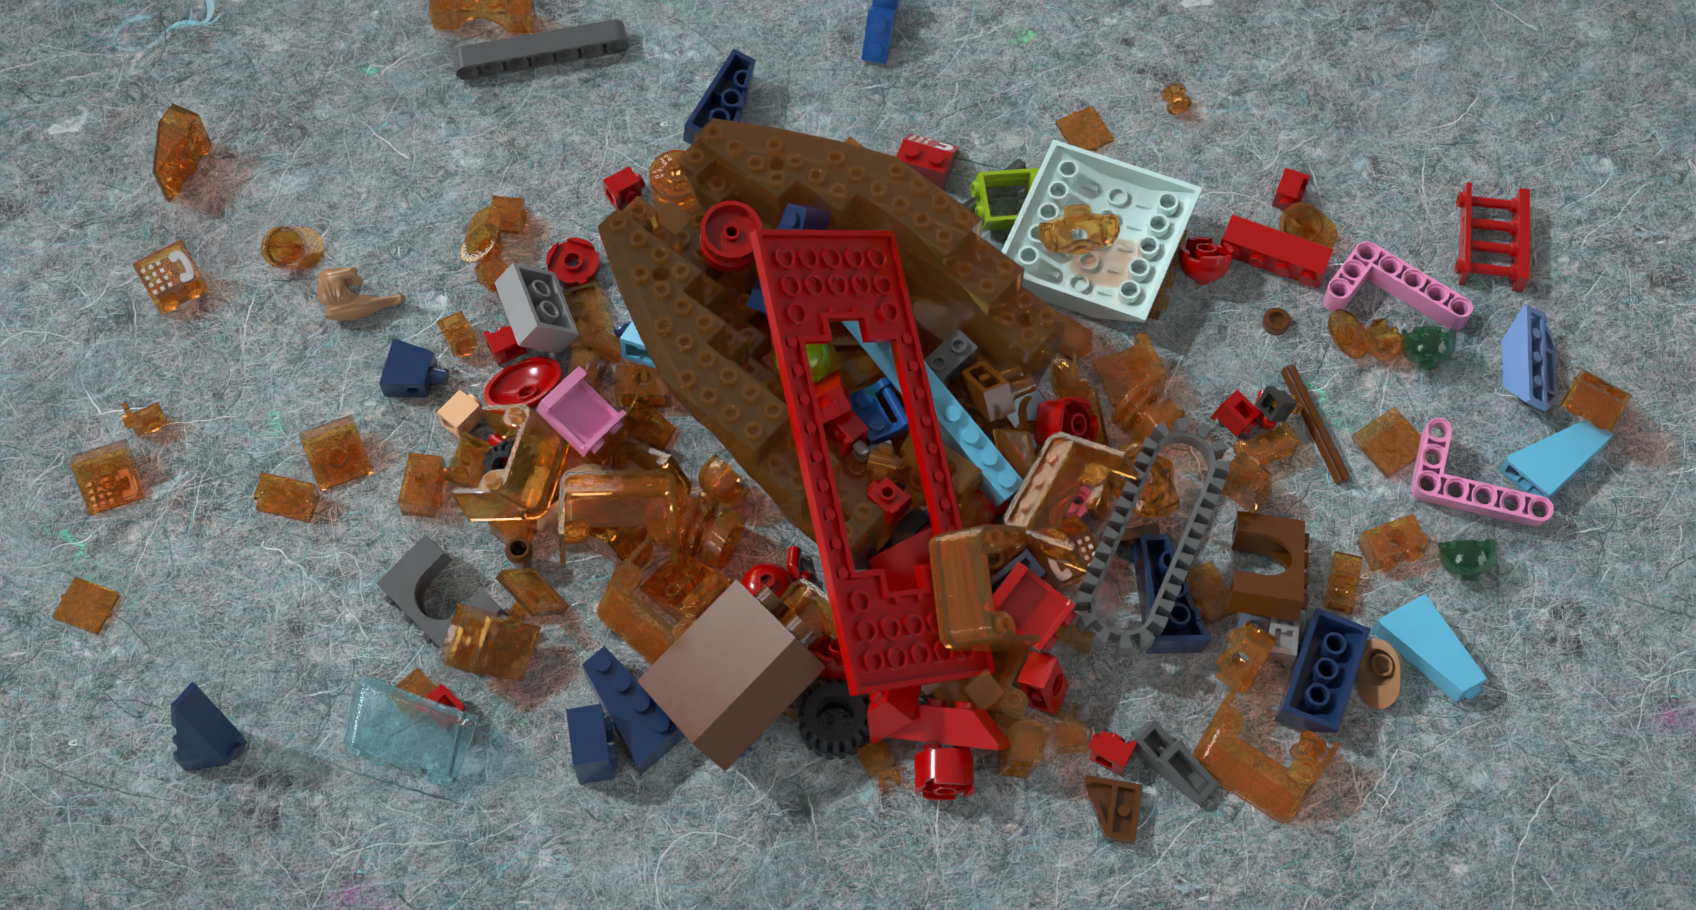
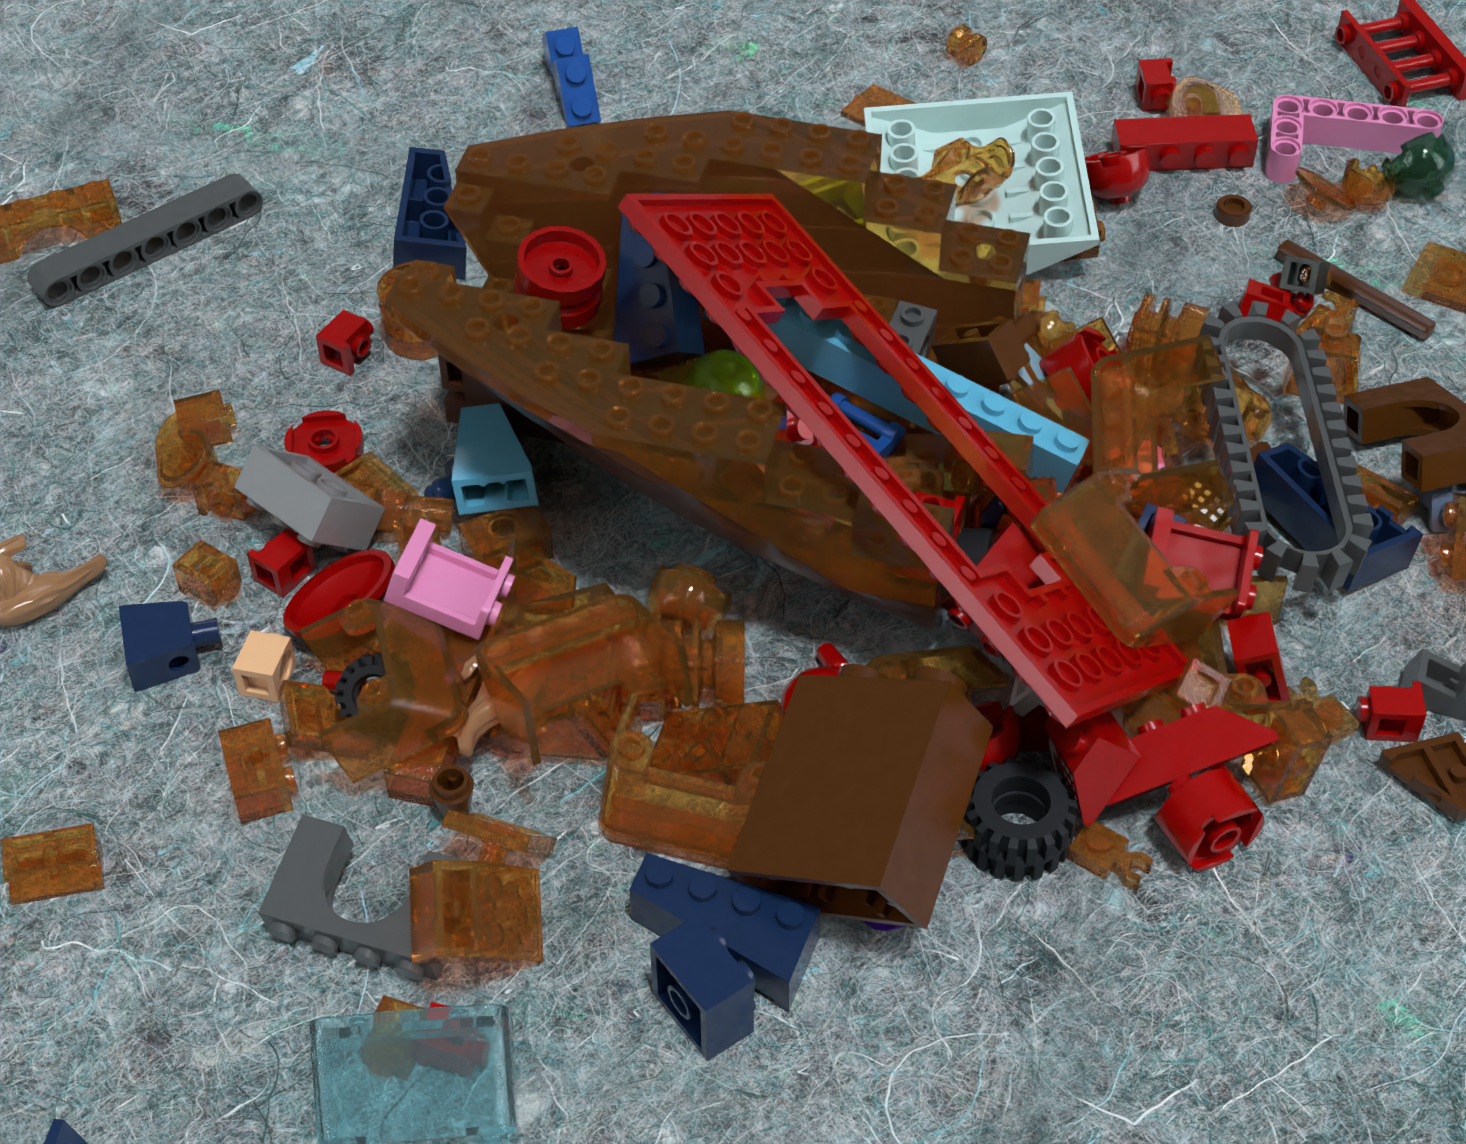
camera: 25 degrees left, 15 degrees down
clear orange slope [299,414,373,492] -> none
clear orange bracket [1093,331,1167,407] -> none

